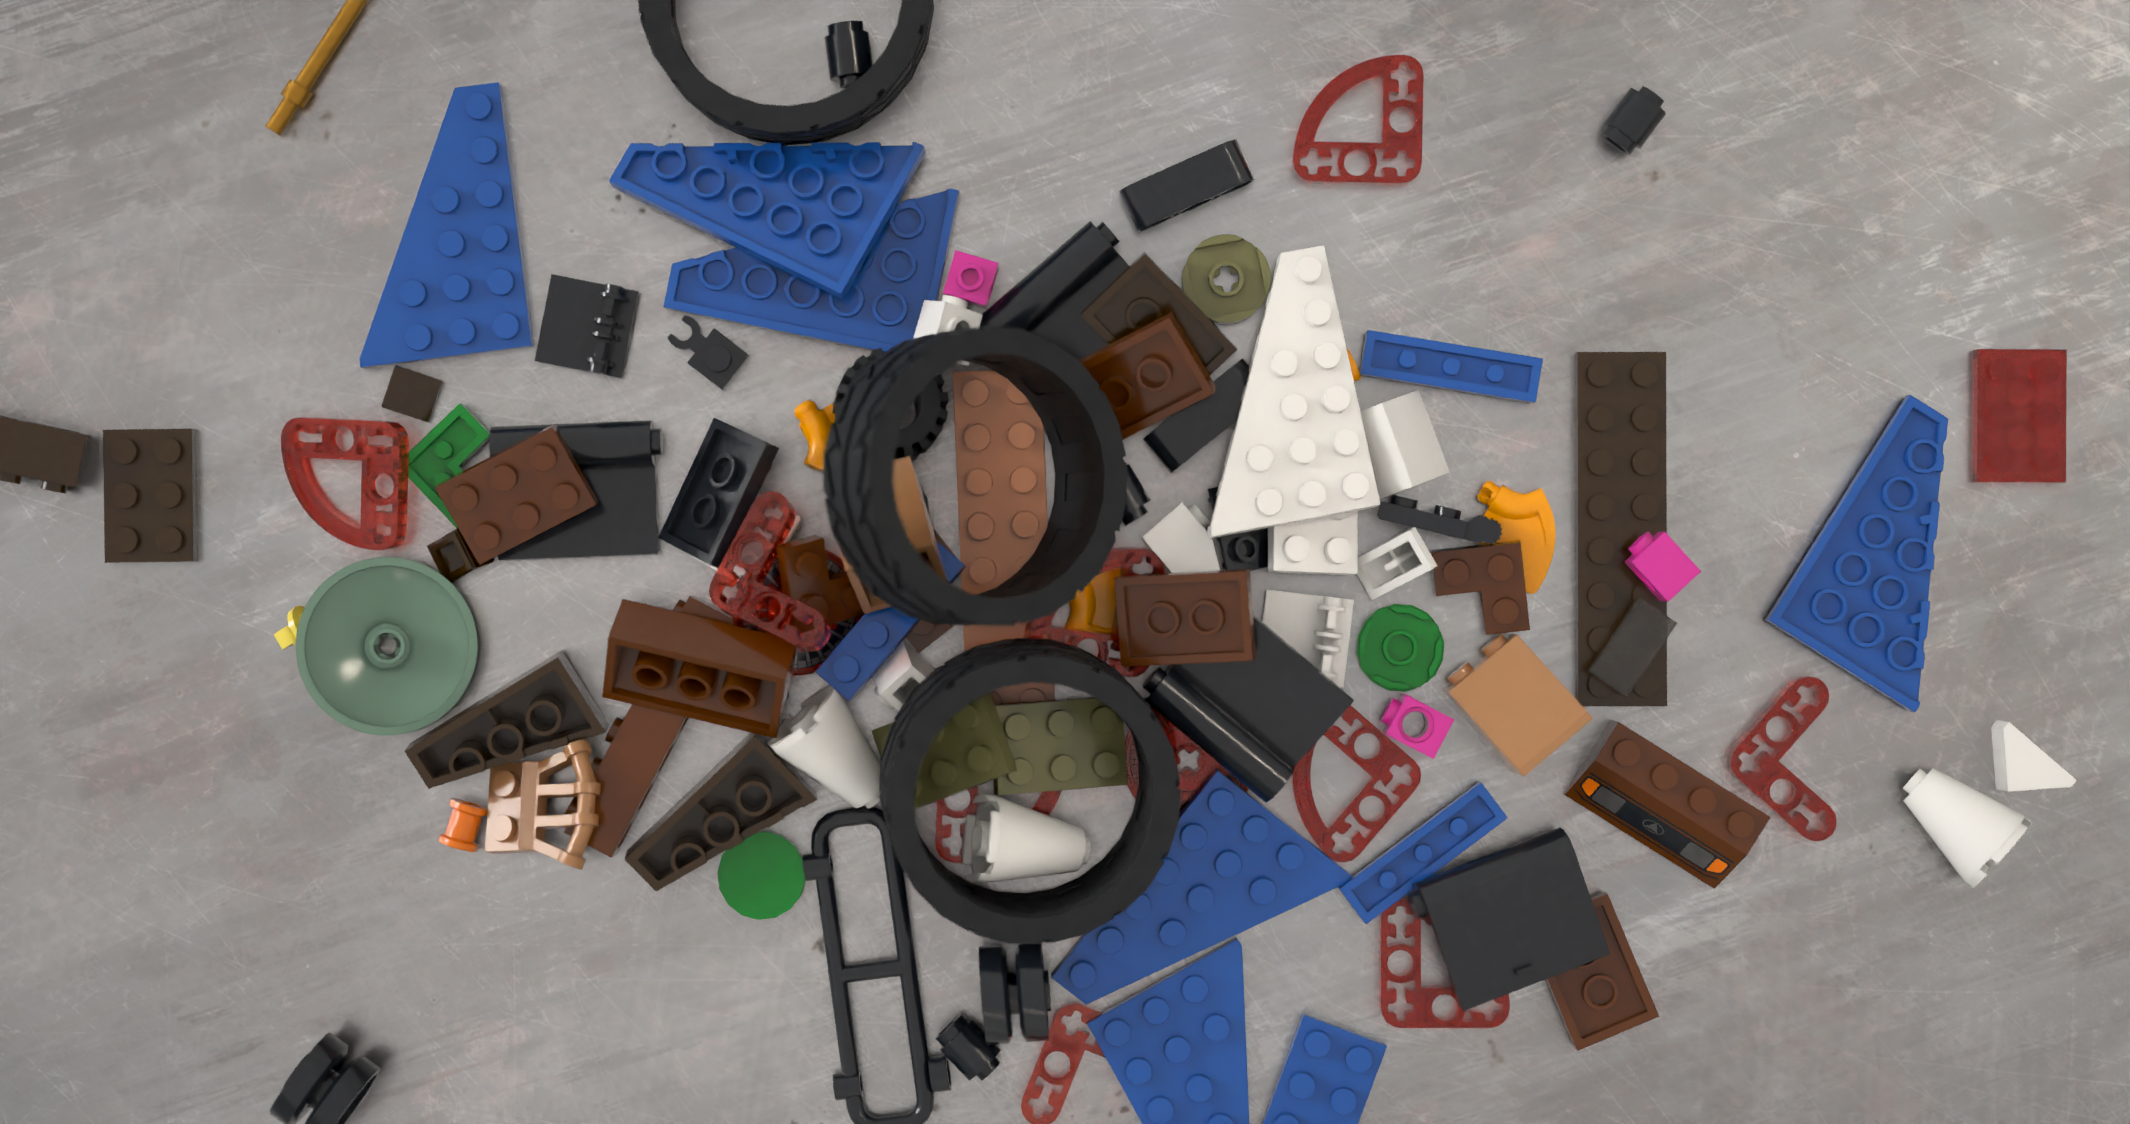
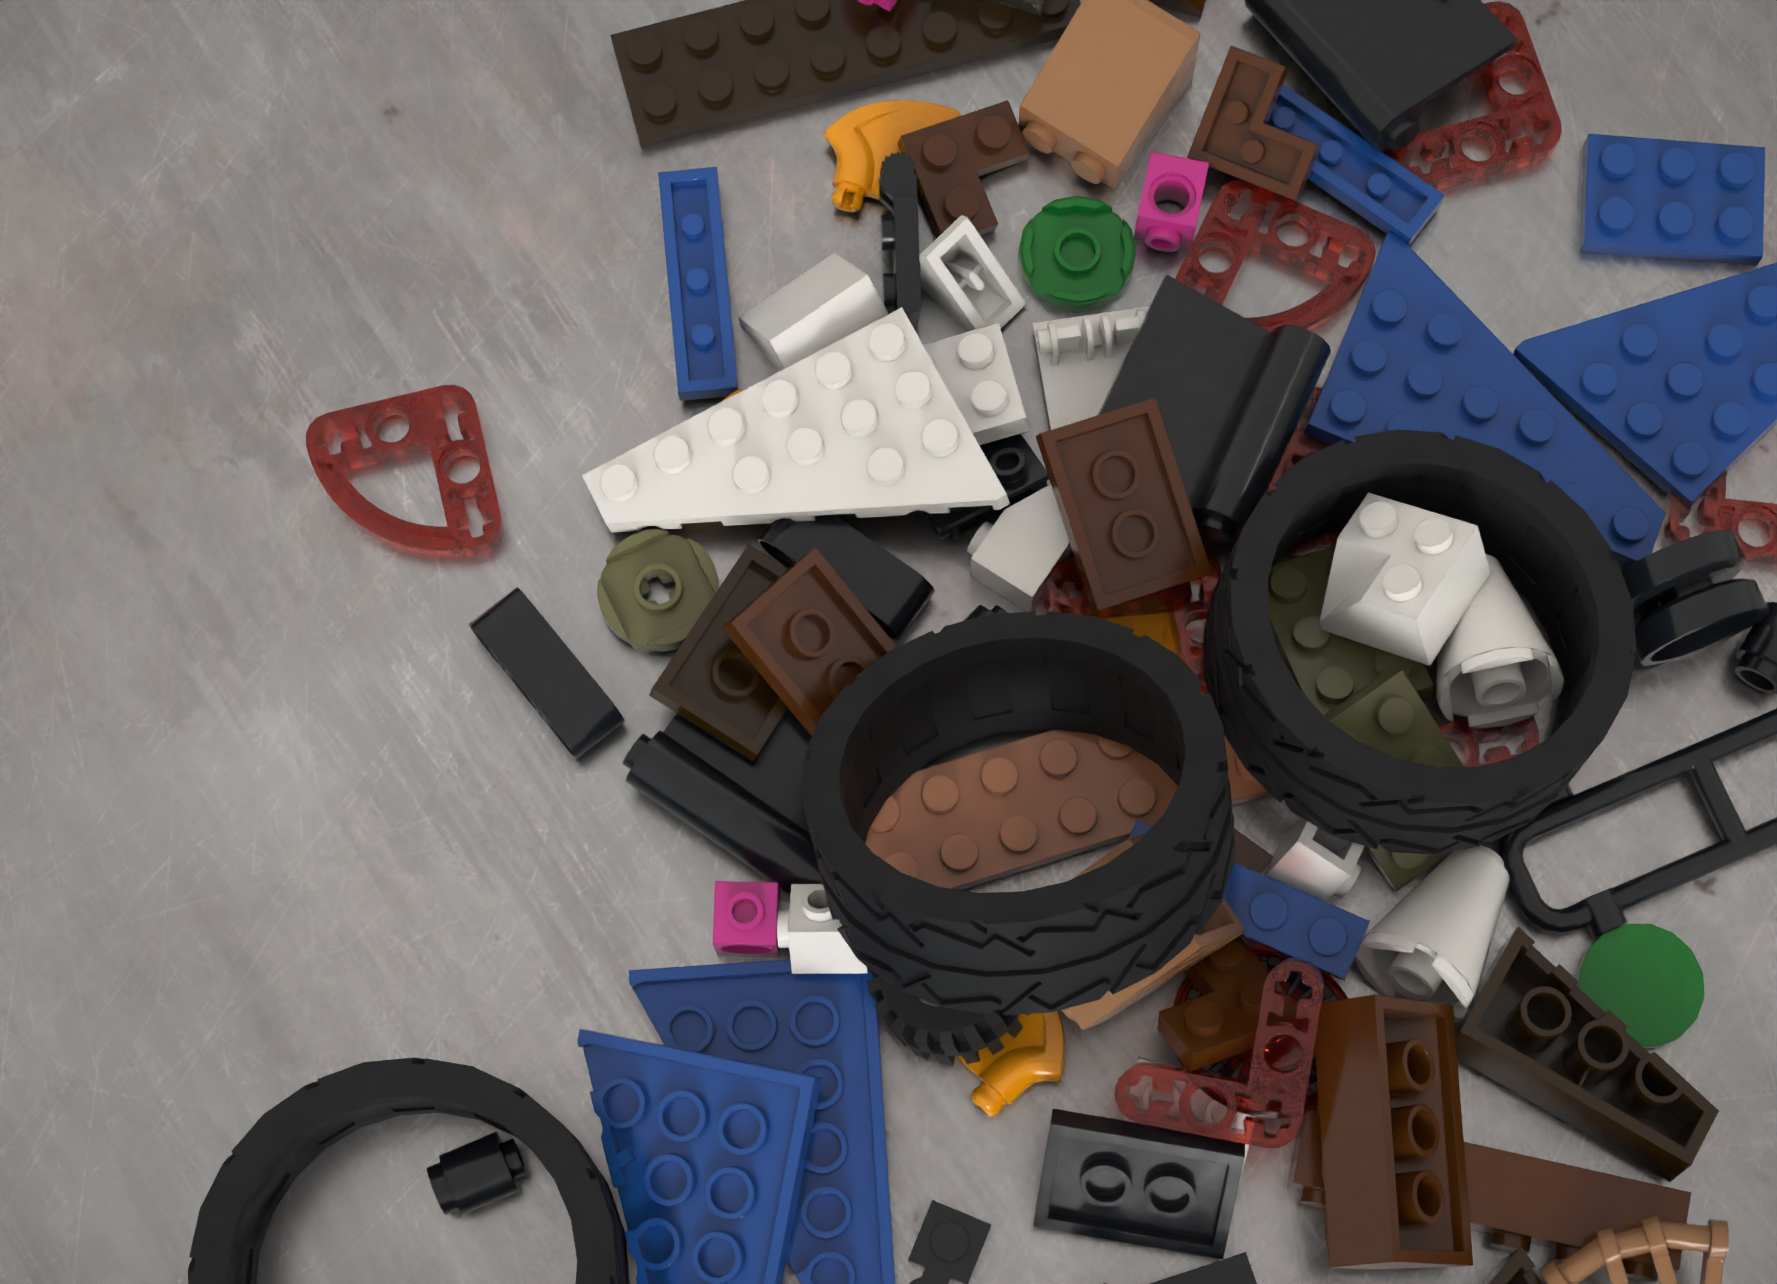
camera: 100 degrees left, 15 degrees down
black brick [1602,86,1666,155] -> none
none -> reddish brown plate [1187,46,1321,201]
none -> white slope [1319,493,1490,666]

